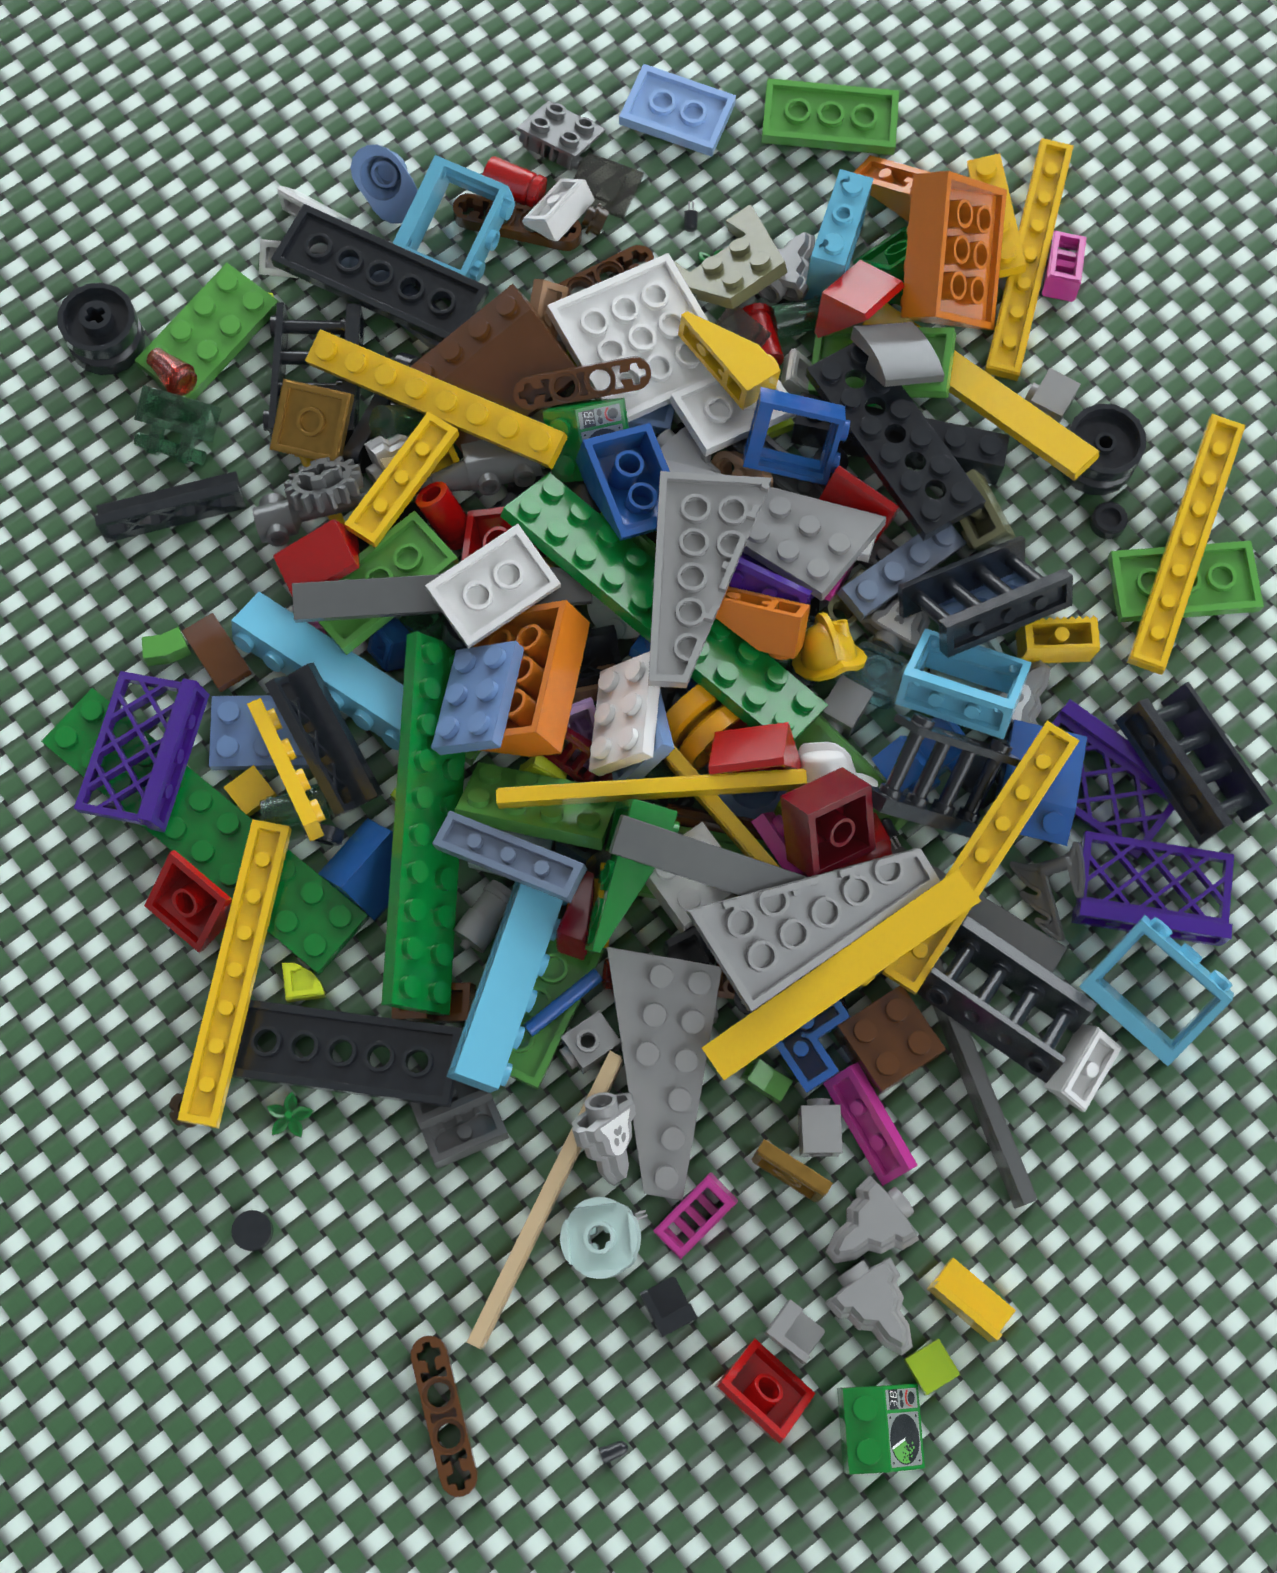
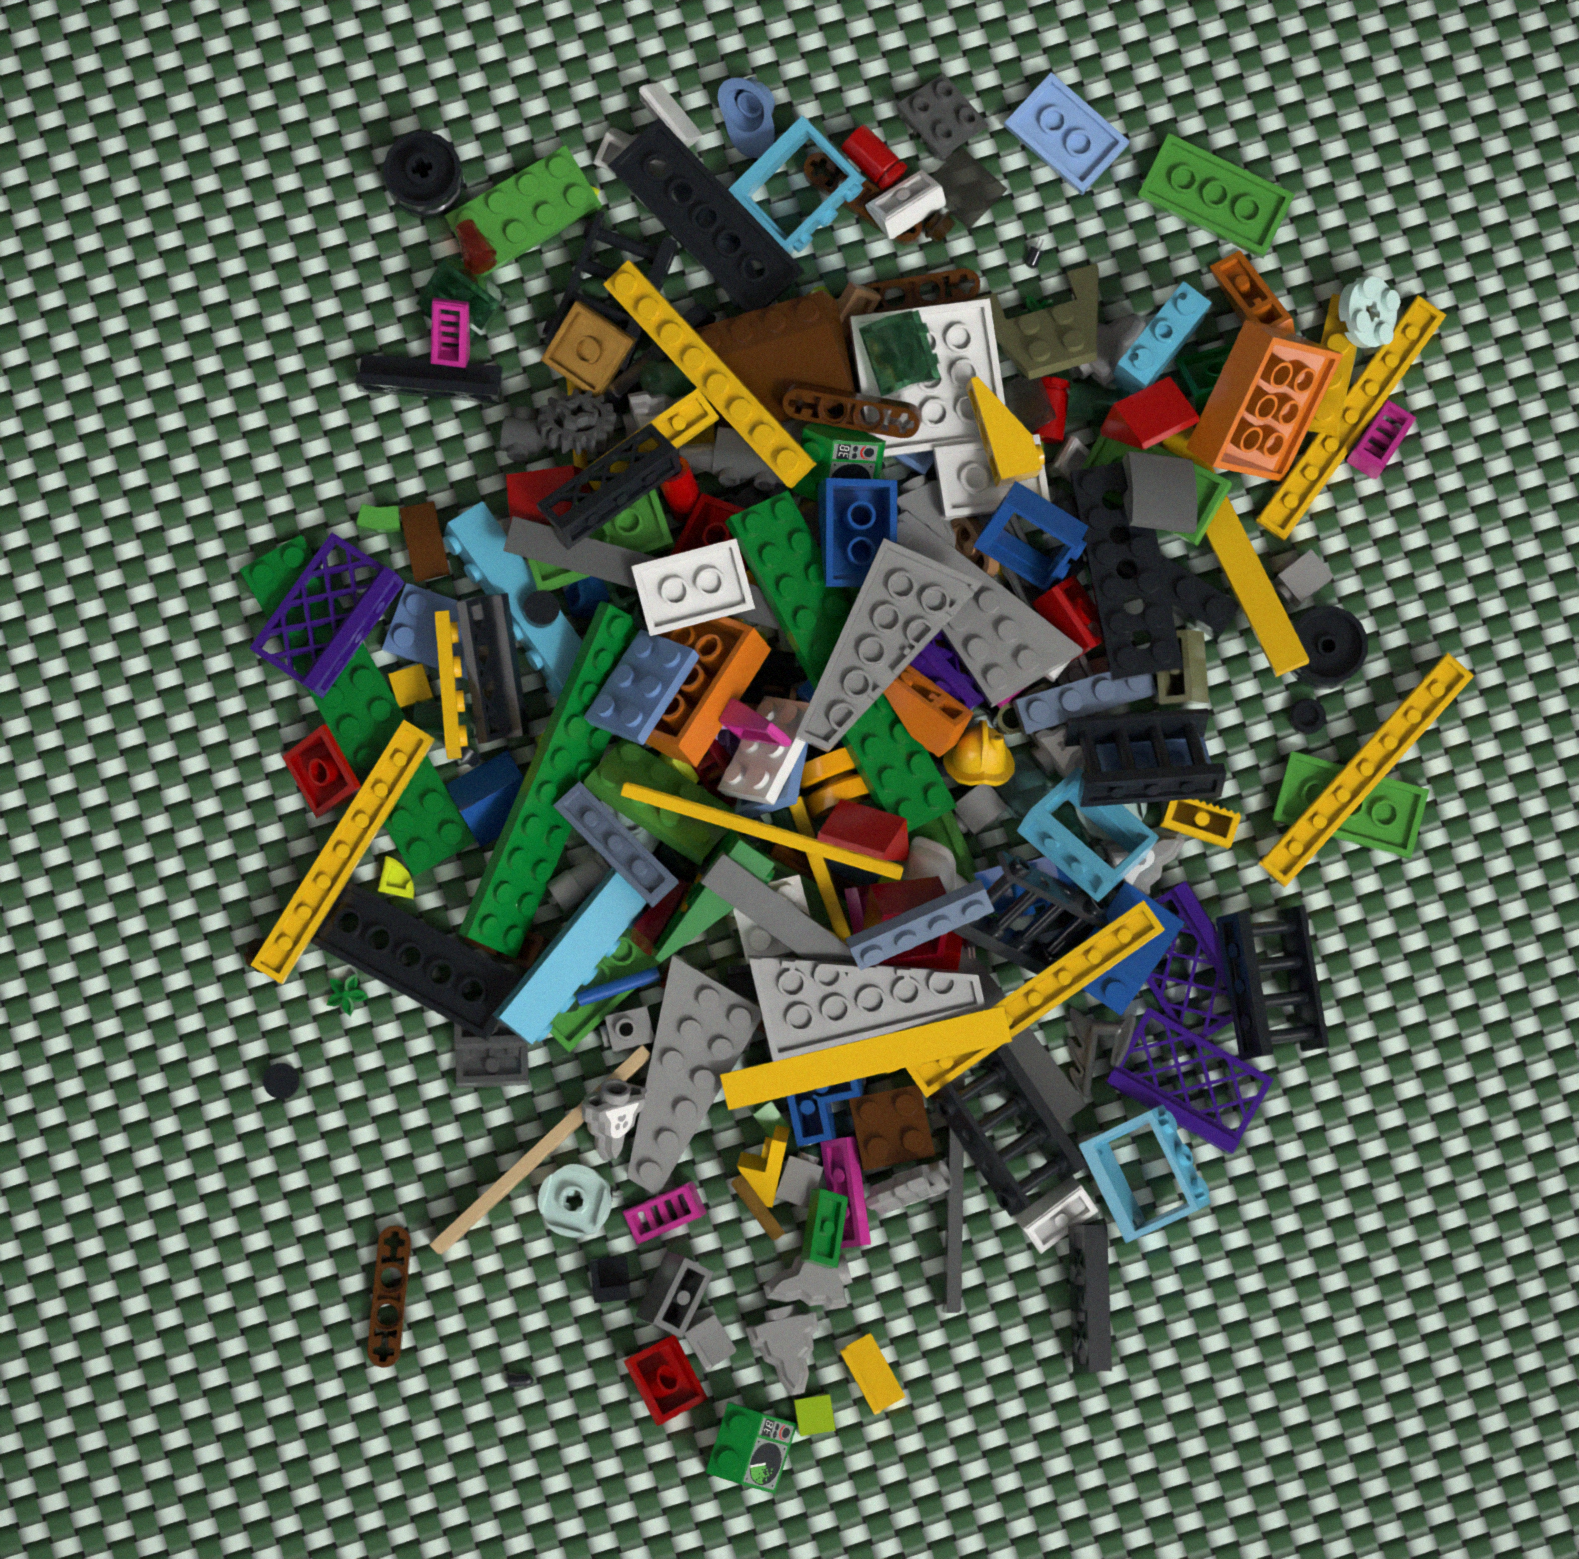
camera: 20 degrees right, 10 degrees up
none -> dark pink slope [431,298,470,368]
none -> black tile [522,590,560,628]
none -> black fence [536,423,682,550]
none -> dark grey brick [635,1251,714,1338]
none -> dark pink slope [719,698,792,747]
none -> yellow slope [737,1125,790,1208]
none -> green plate [801,1188,848,1269]
none -> sand blue plate [845,879,995,971]
none -> clear green brick [859,310,941,397]
none -> light grey rock [865,1160,952,1215]
none -> black fence [1068,1225,1112,1373]
none -> light aqua plate [1339,276,1400,348]

